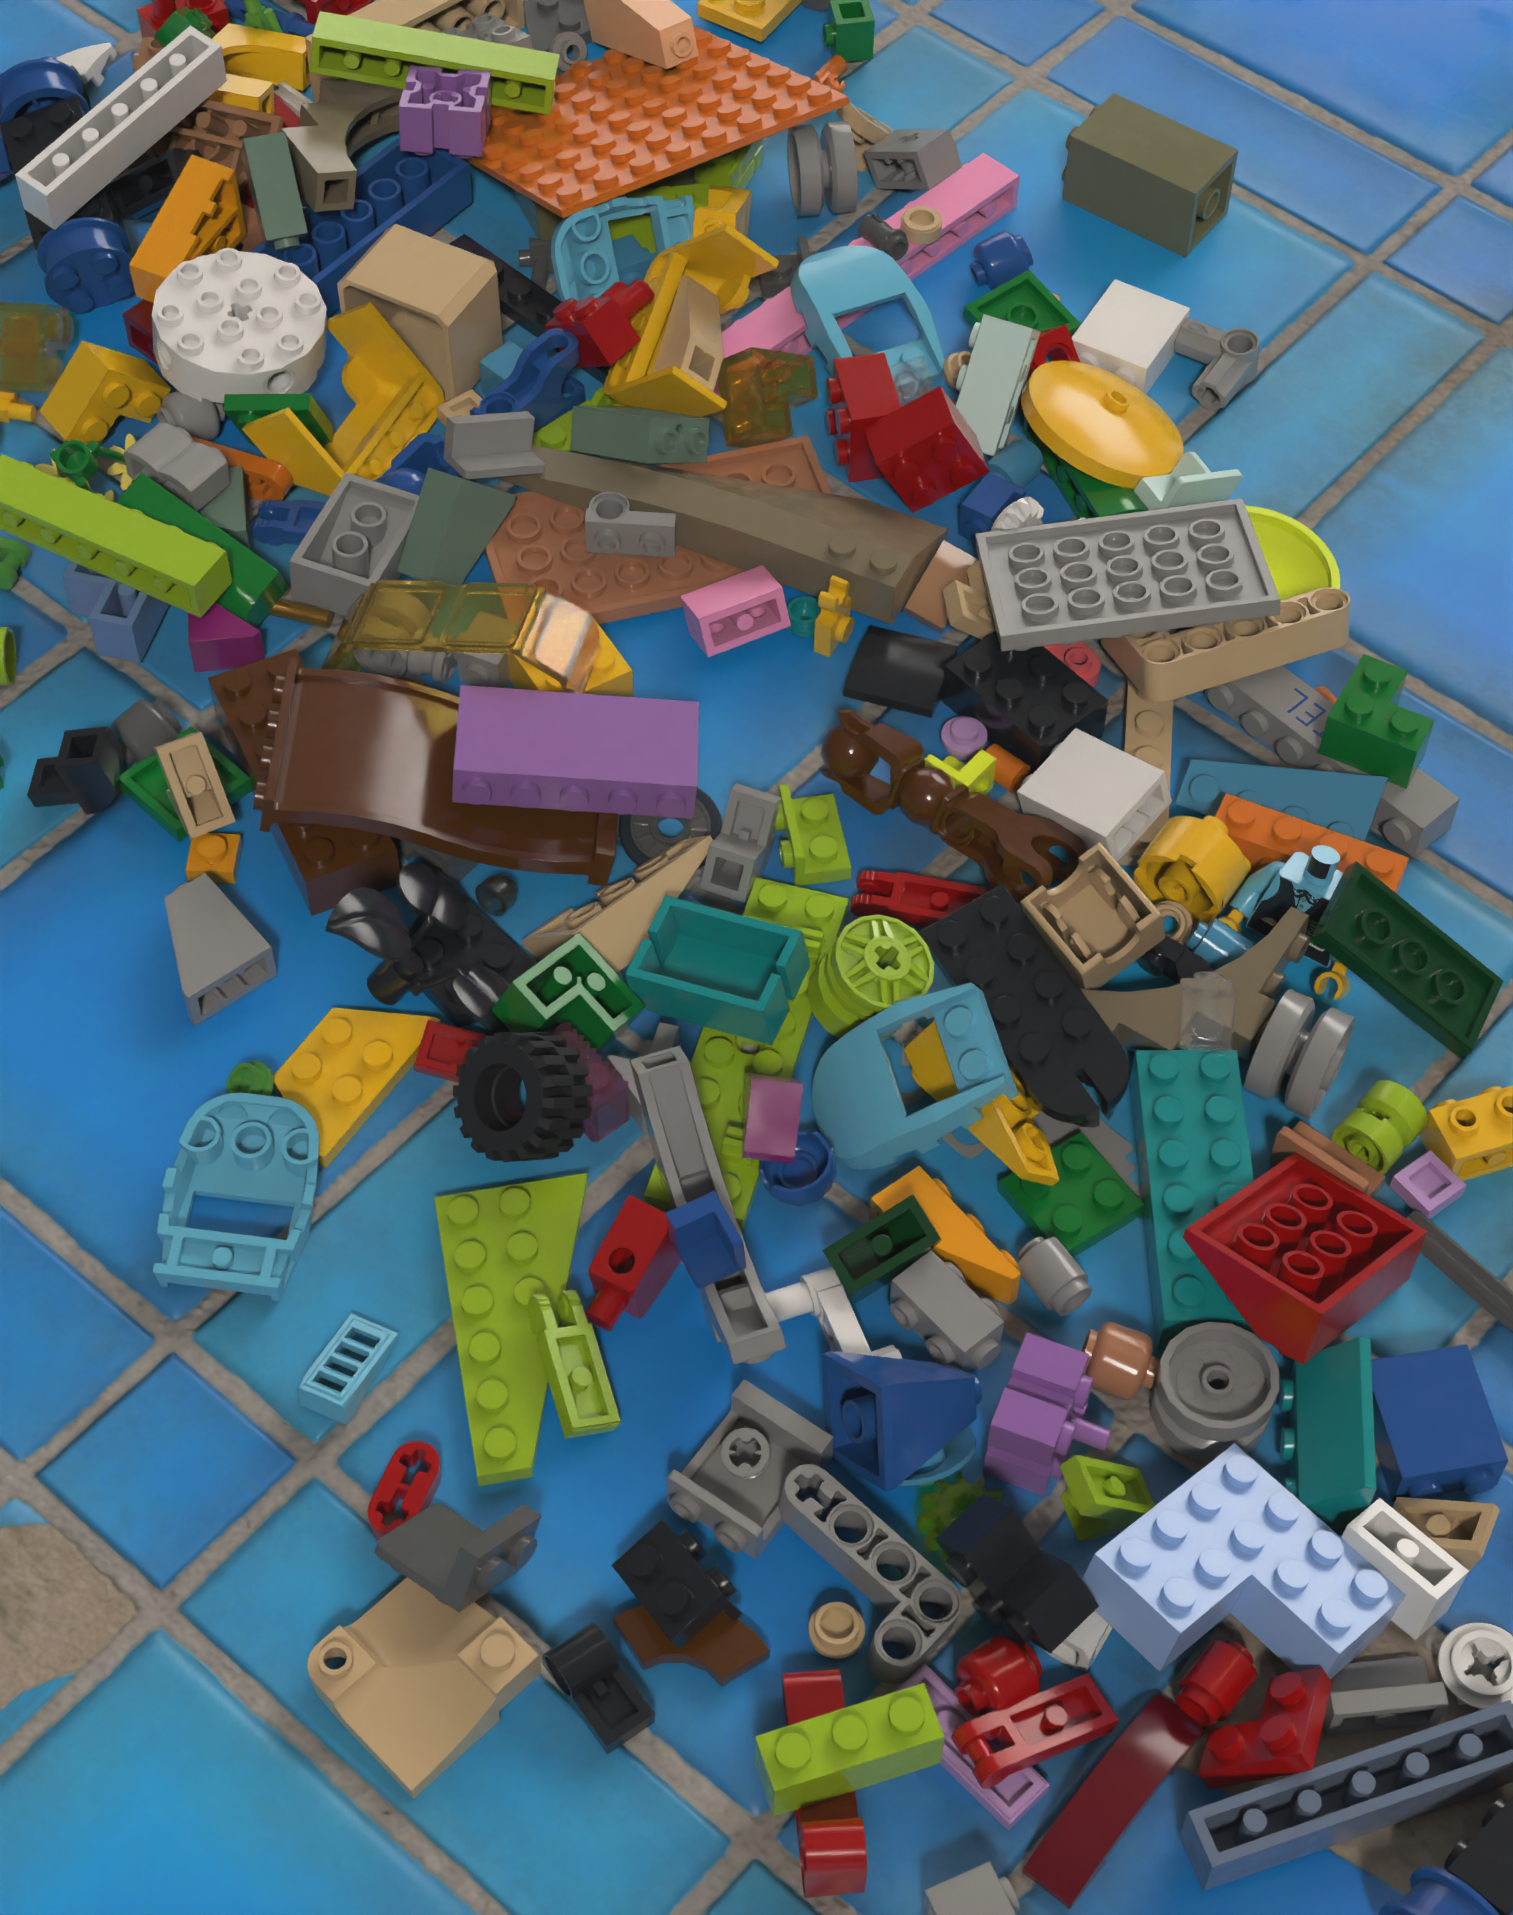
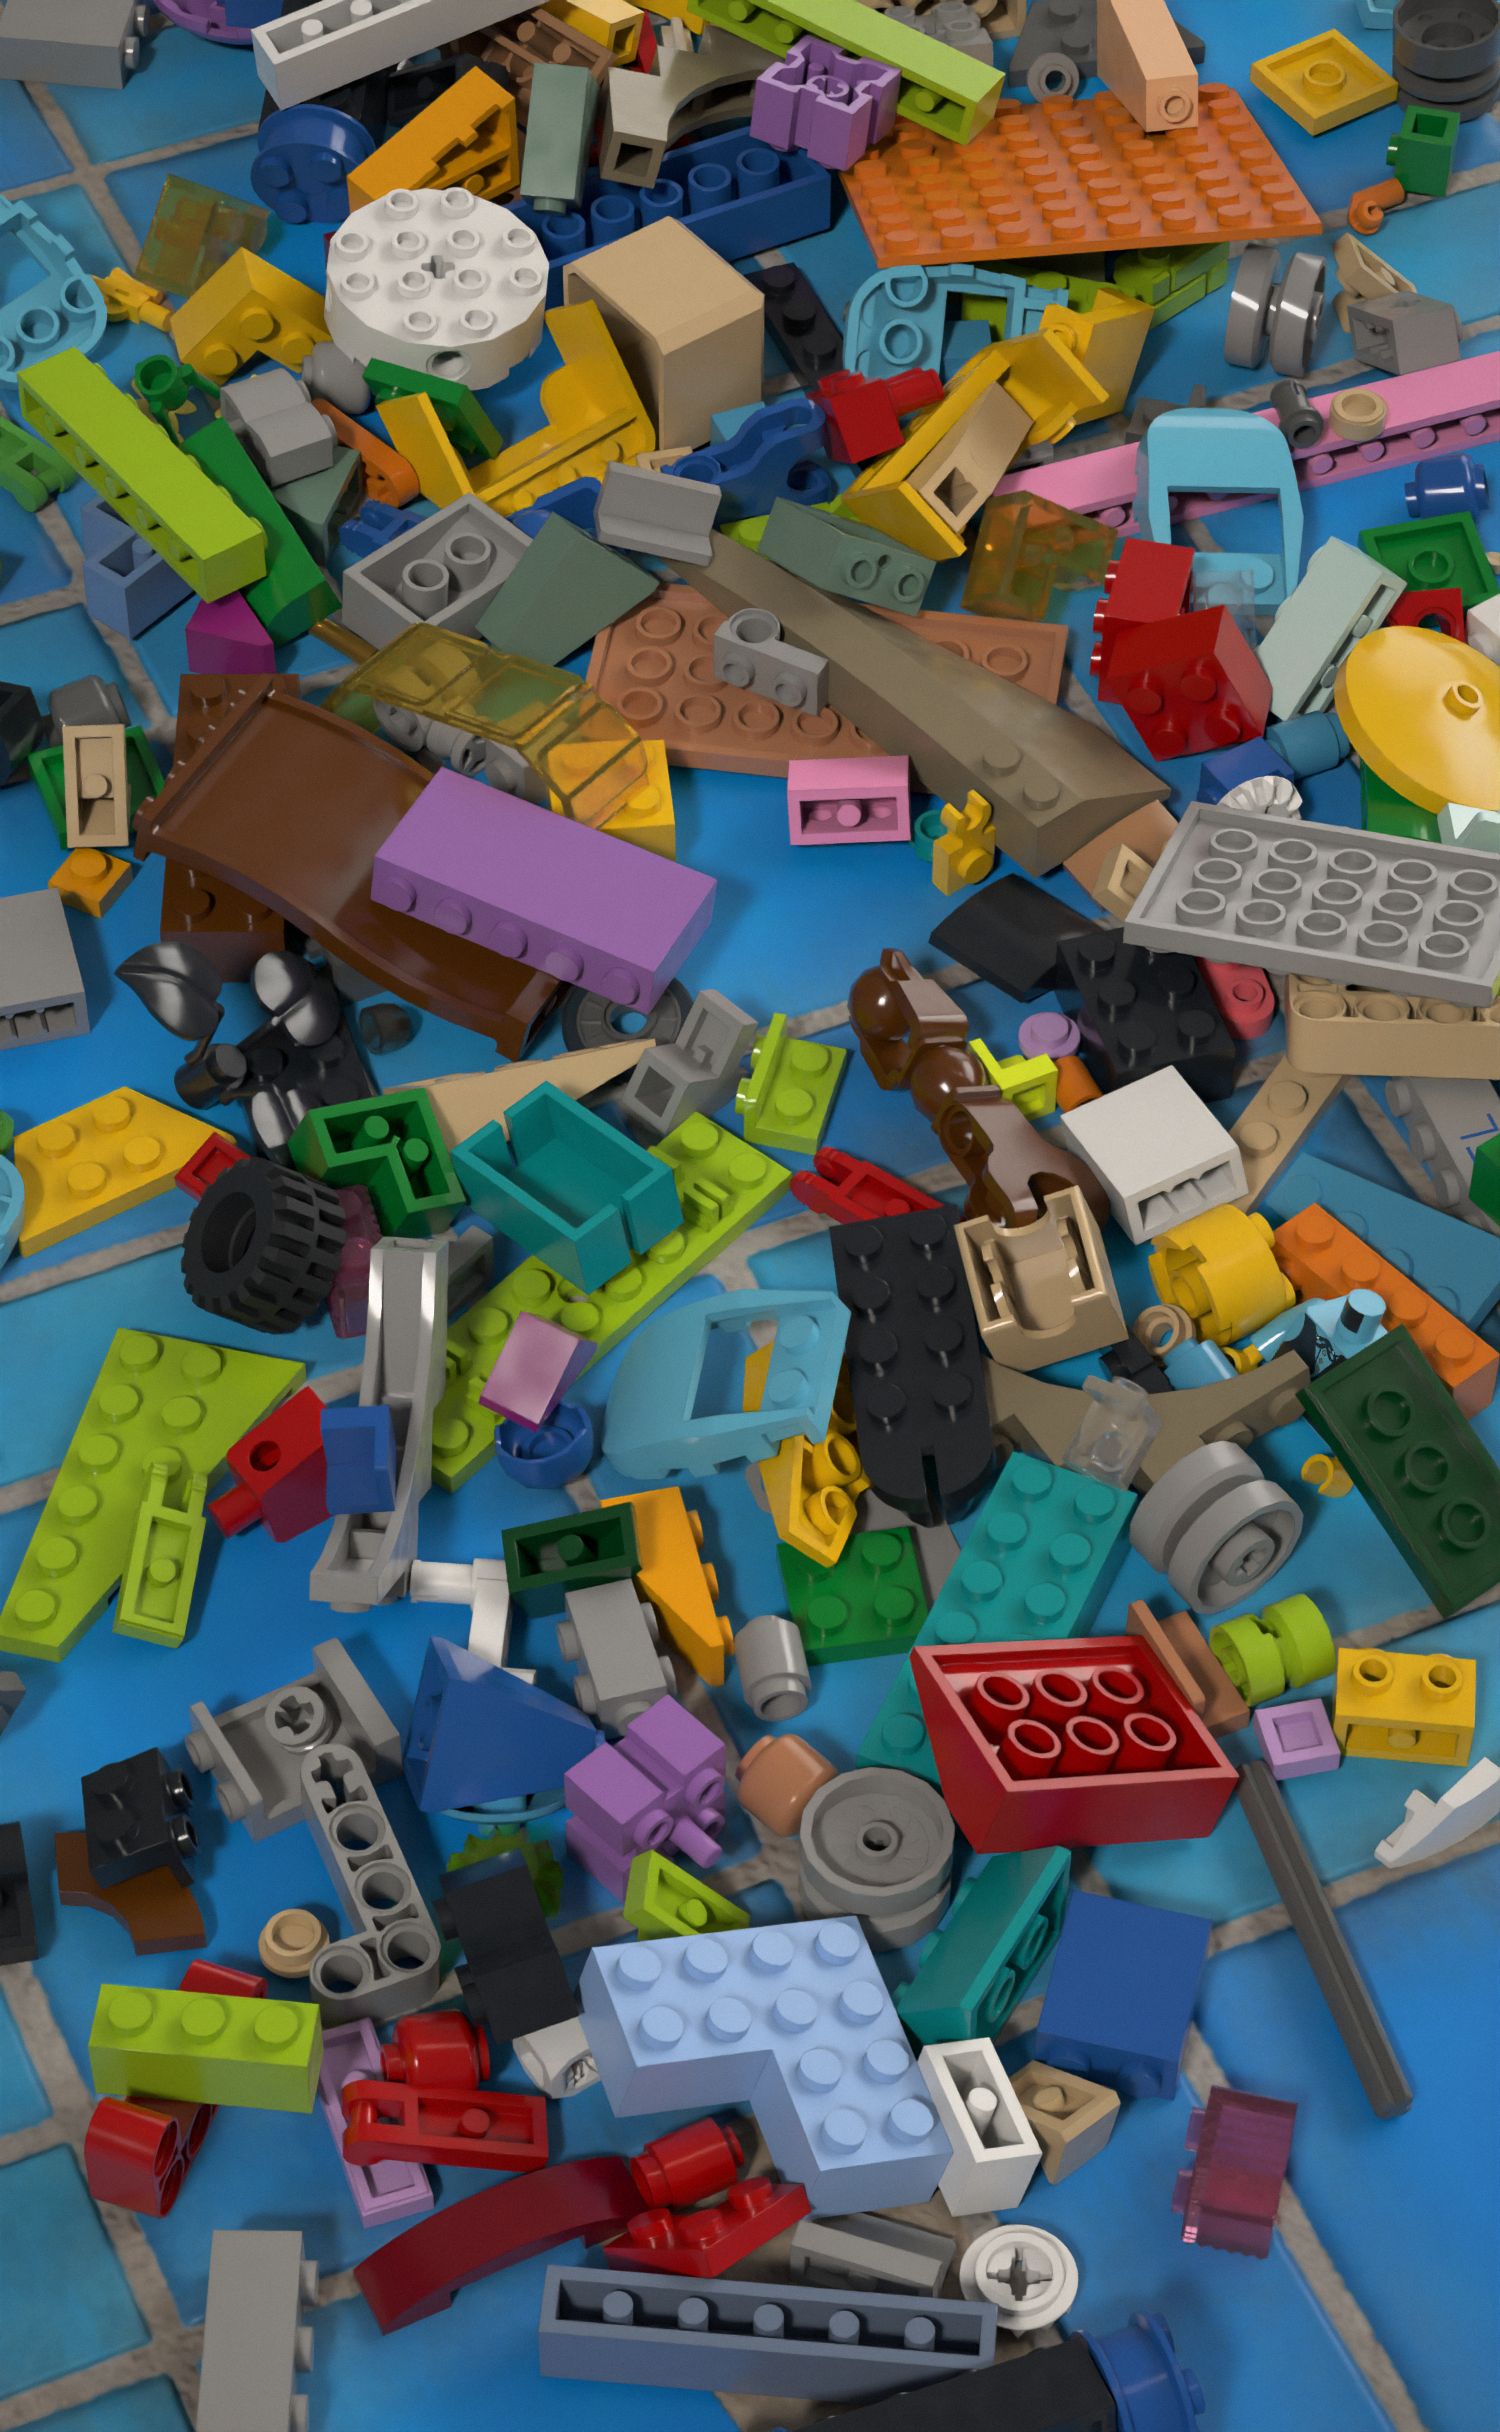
camera: 25 degrees right, 5 degrees down
lime wheel [807,914,934,1041] -> none

